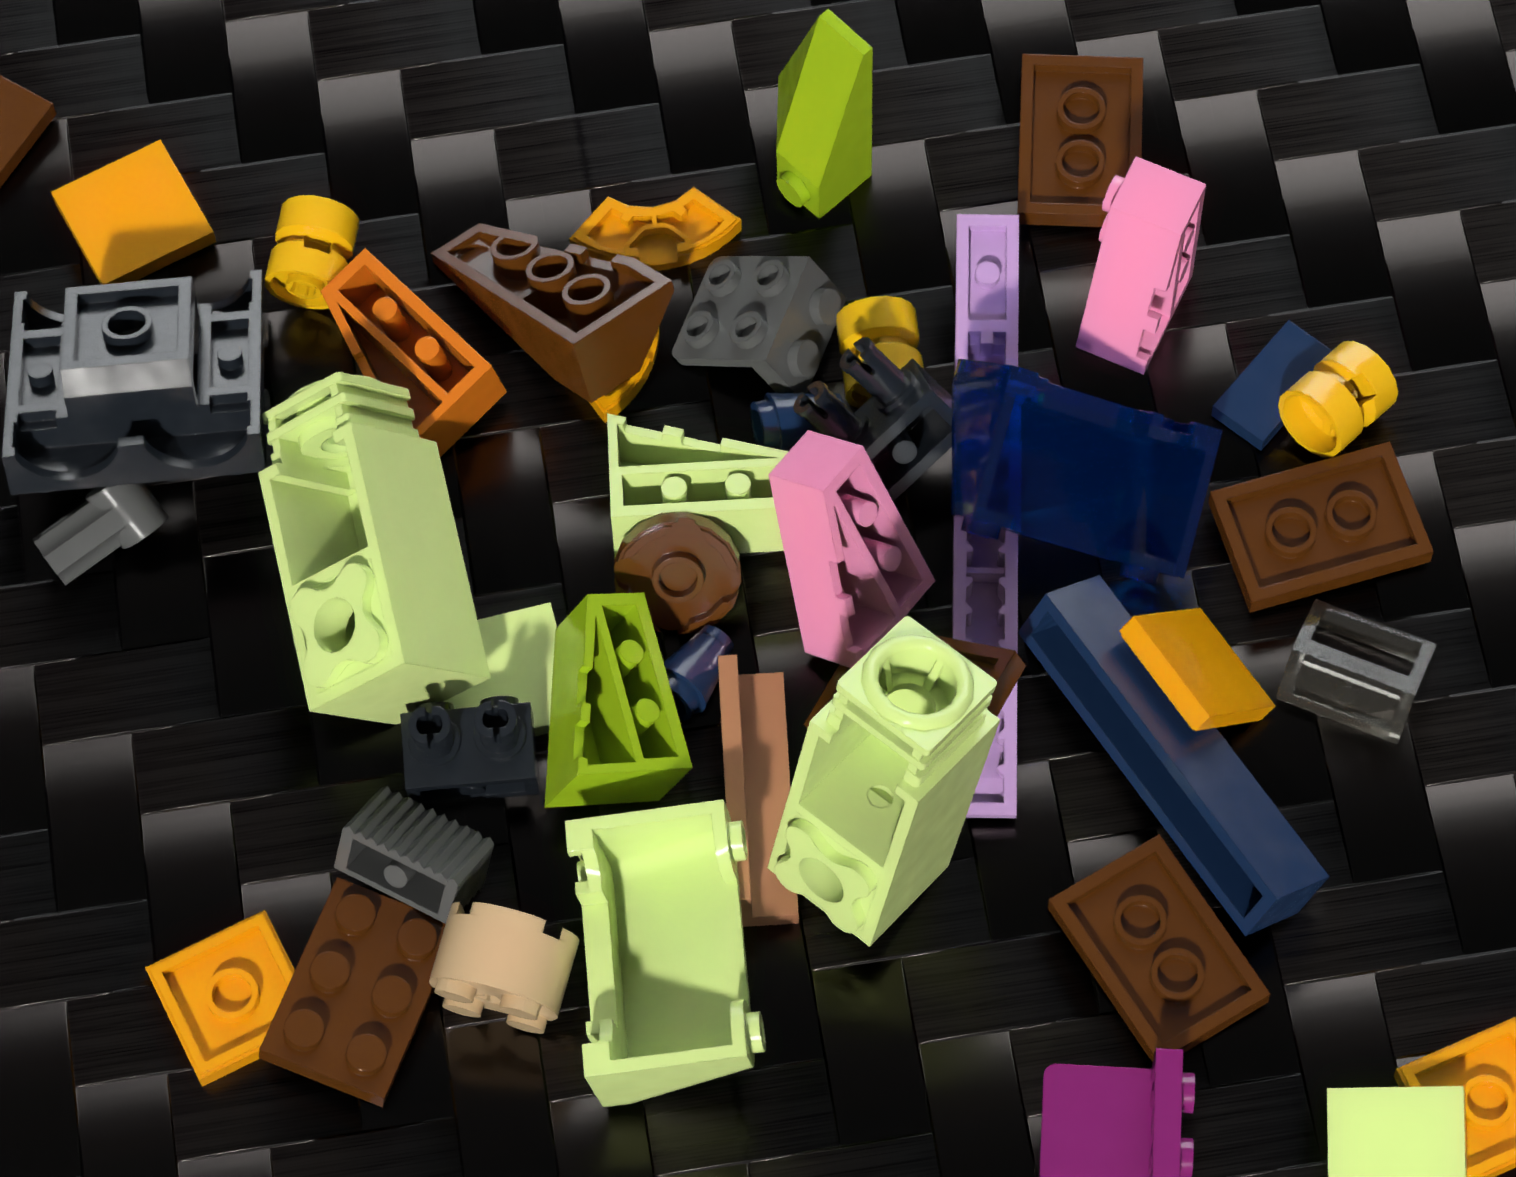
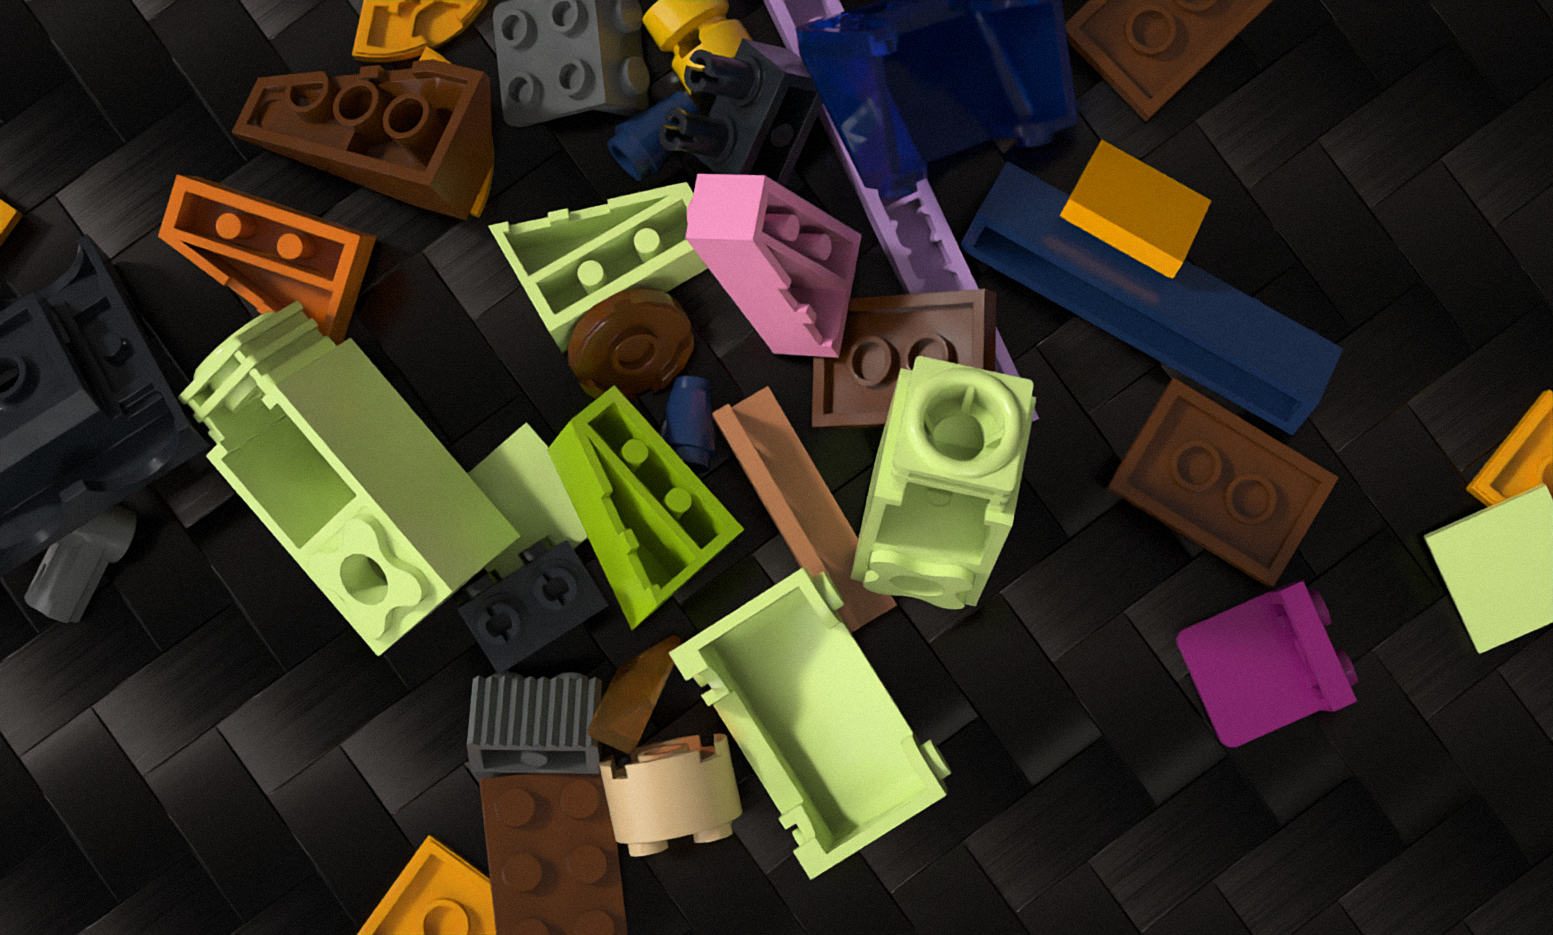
camera: 30 degrees left, 20 degrees up
yellow wheel [265,195,360,309] -> none
clear smoke tile [1276,599,1437,744] -> none
none -> clear orange slope [587,635,682,754]

